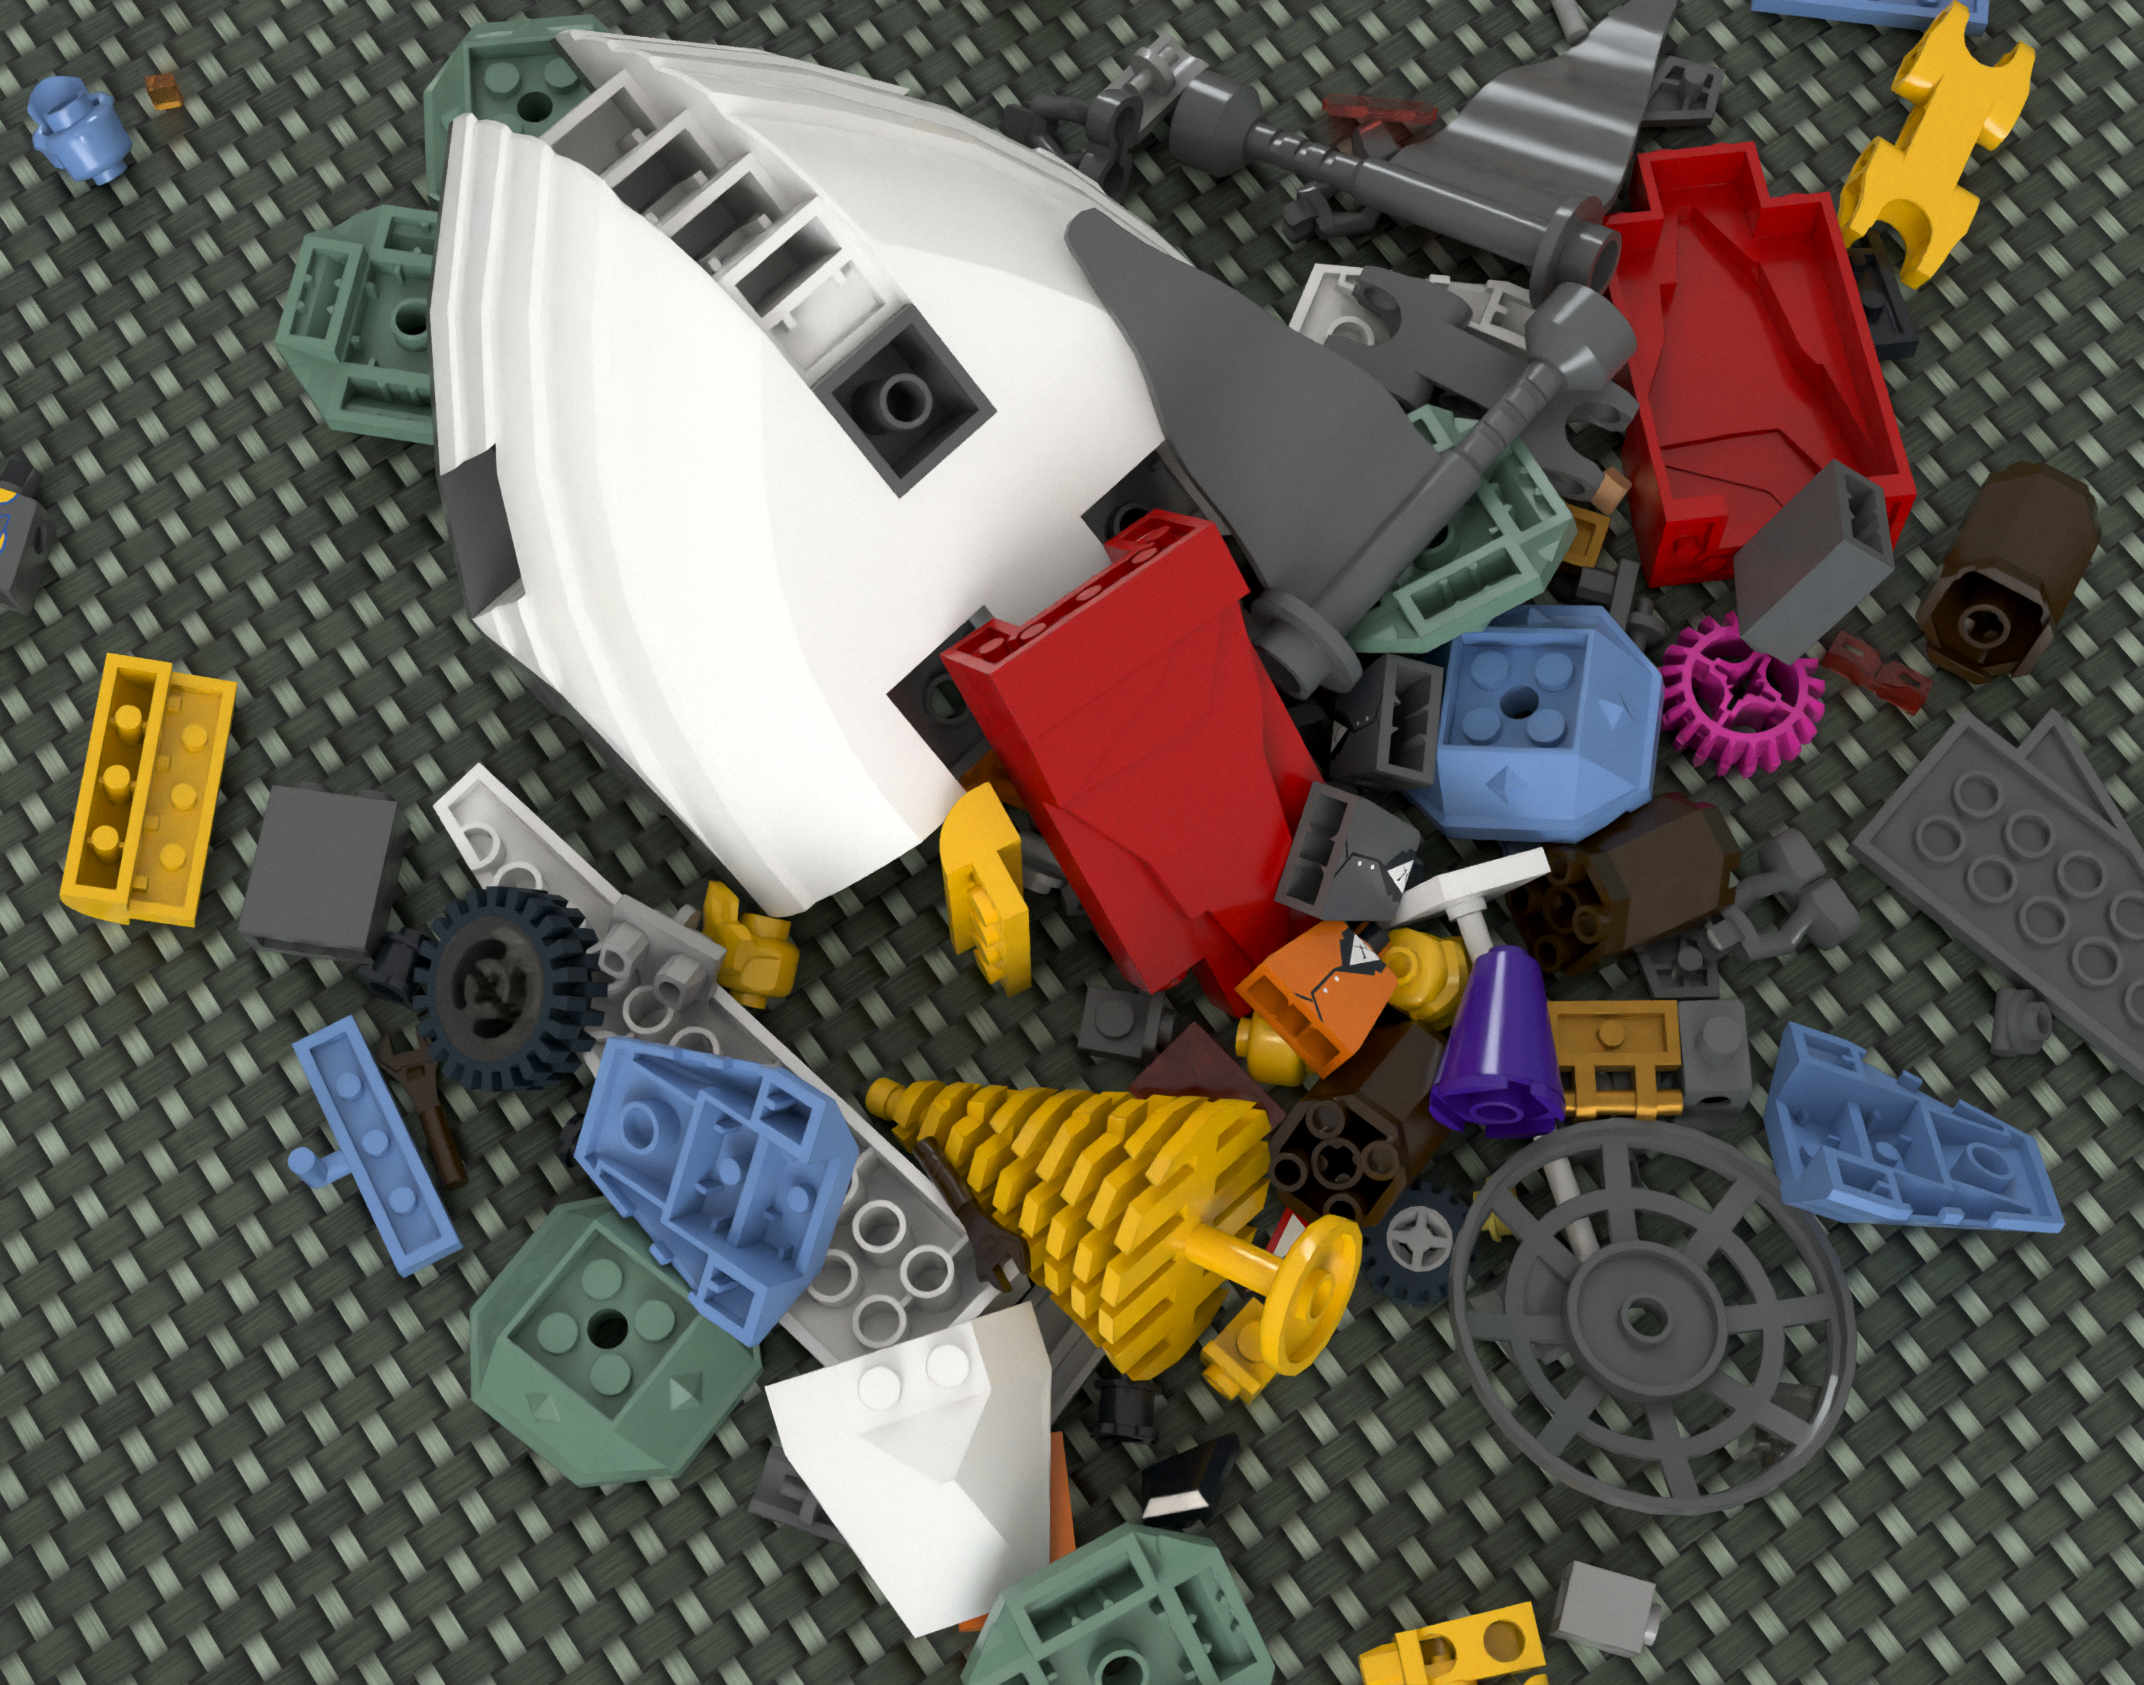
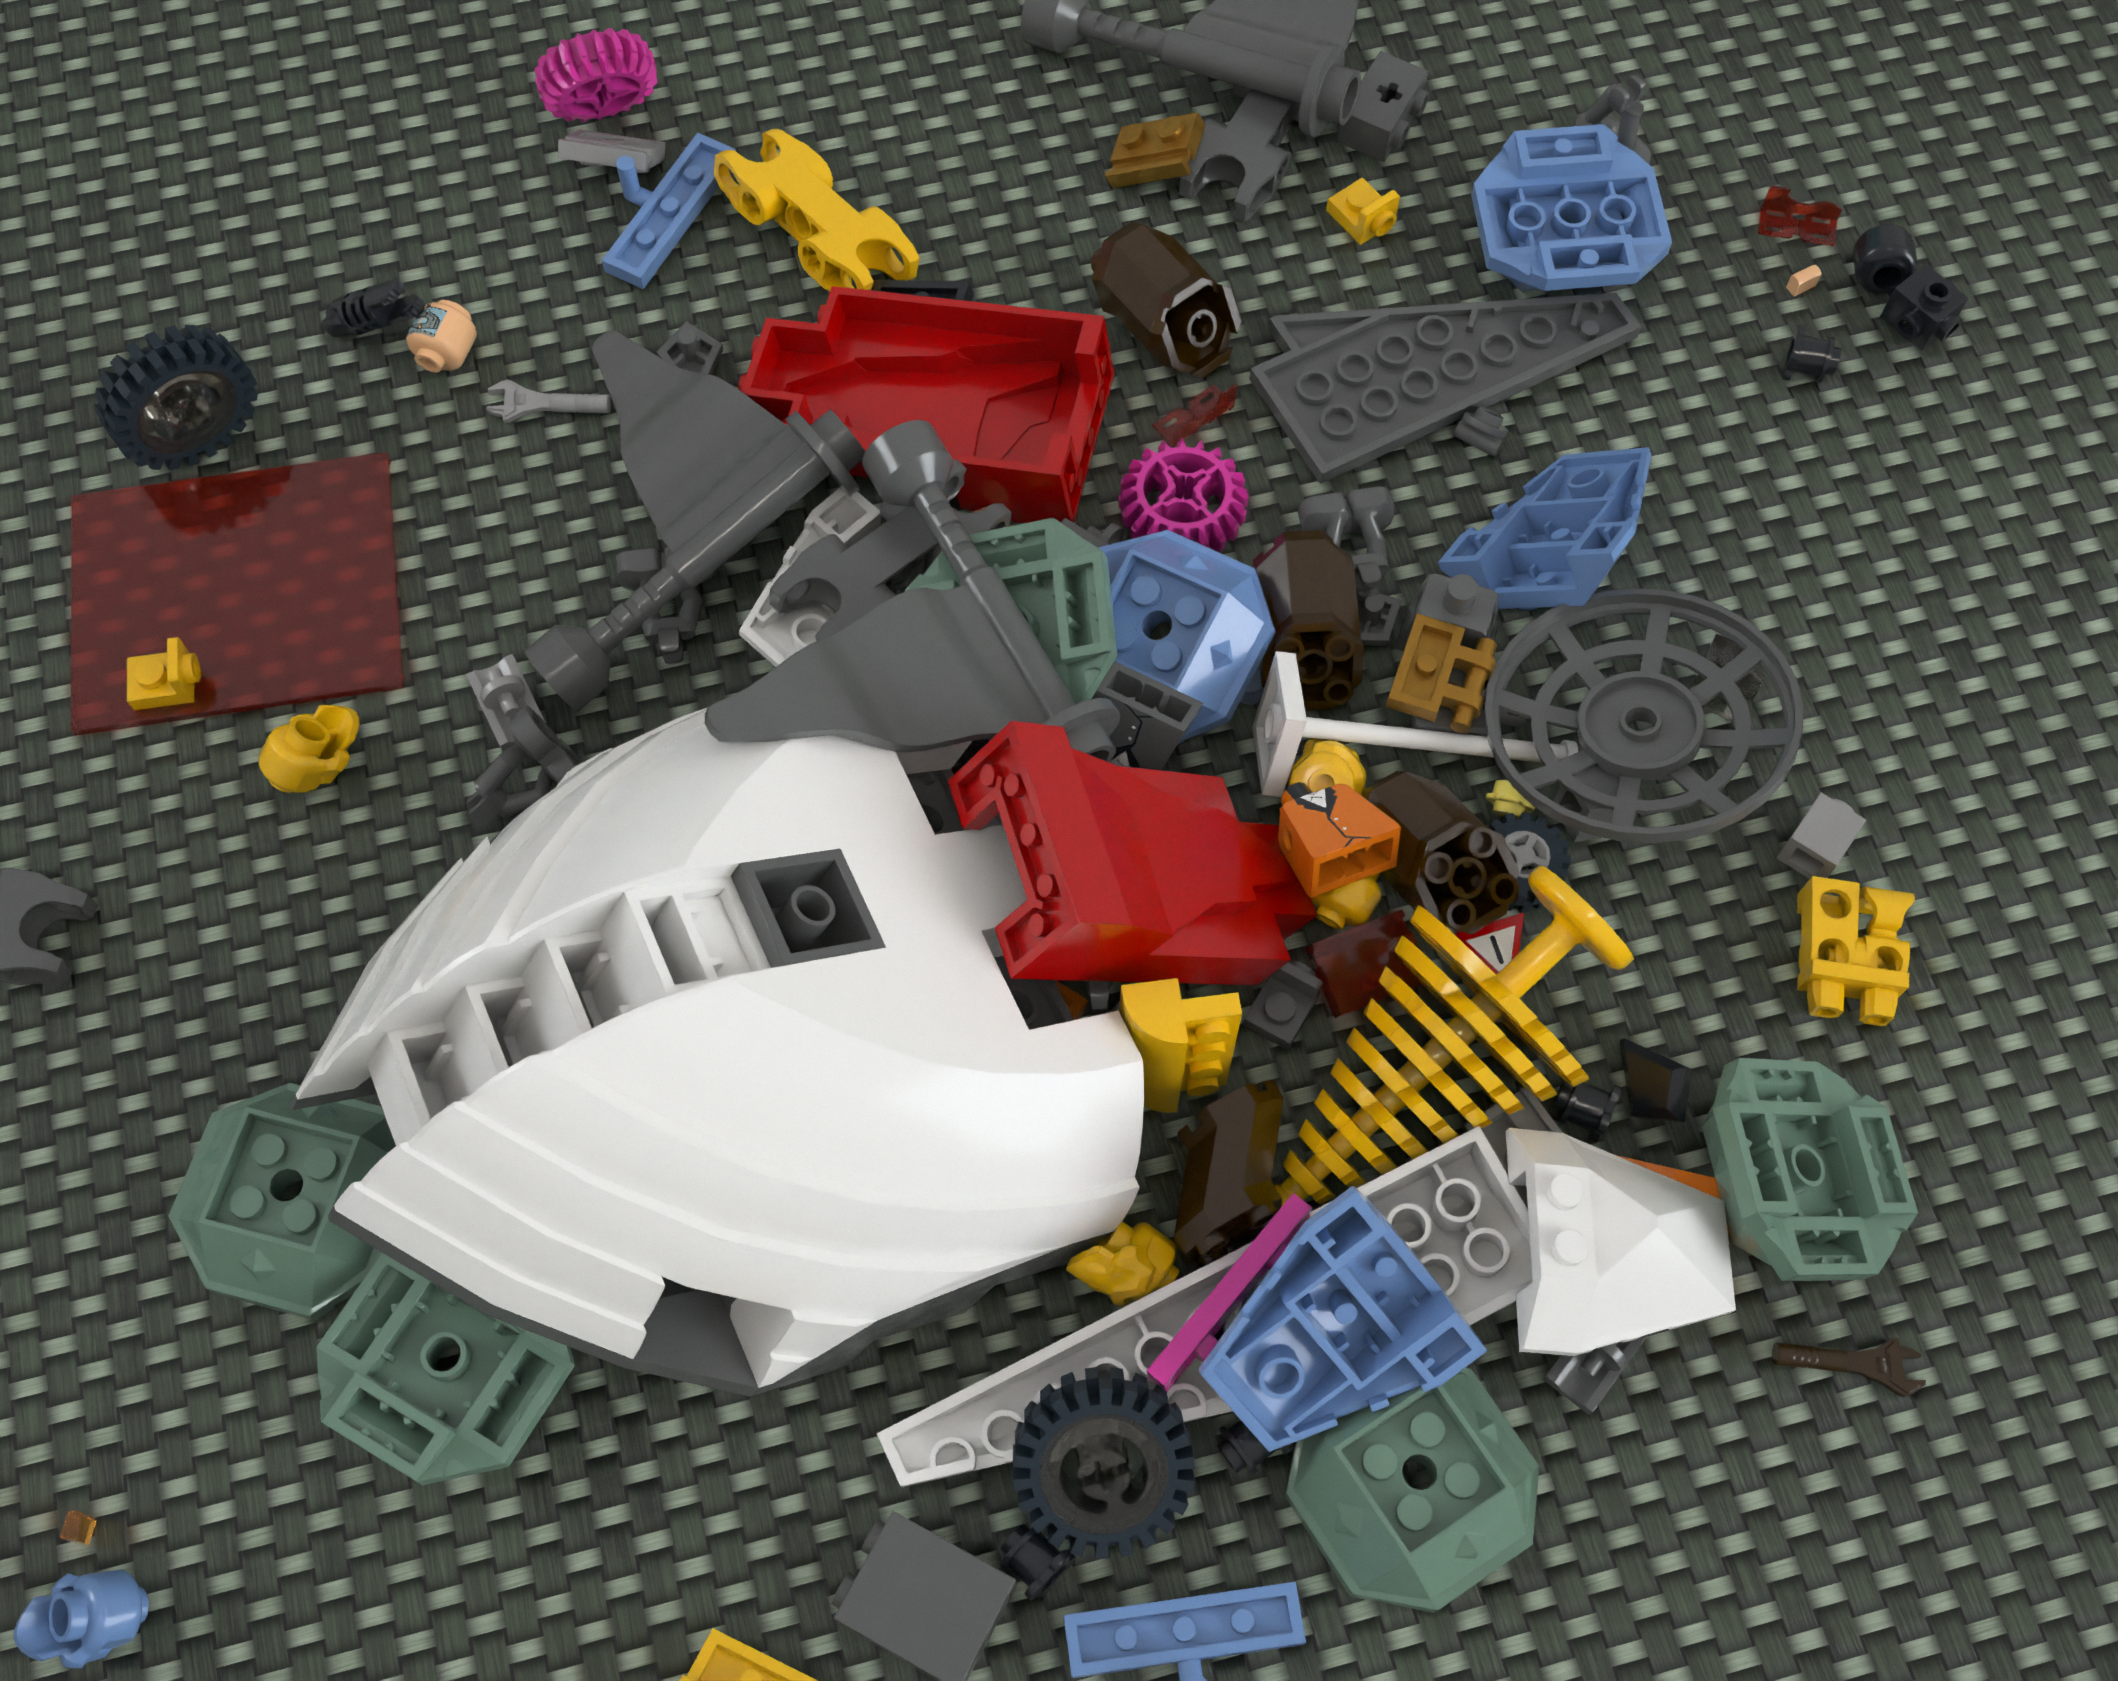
camera: 70 degrees left, 5 degrees down
dark brown piece [377,1026,469,1191] -> none
light grey hips [598,894,728,1011] -> none
dark brown piece [912,1136,1032,1293] -> none
yellow bracket [1199,1297,1278,1405] -> none
dark grey torso [1274,780,1425,921] -> none
clear red piece [1322,93,1438,125] -> none
dark purple cone [1428,945,1566,1139] -> none
dark grey brick [1733,459,1895,666] -> none
none -> dark pink hinge [1147,1193,1311,1392]
none -> dark brown brick [1174,1080,1284,1268]

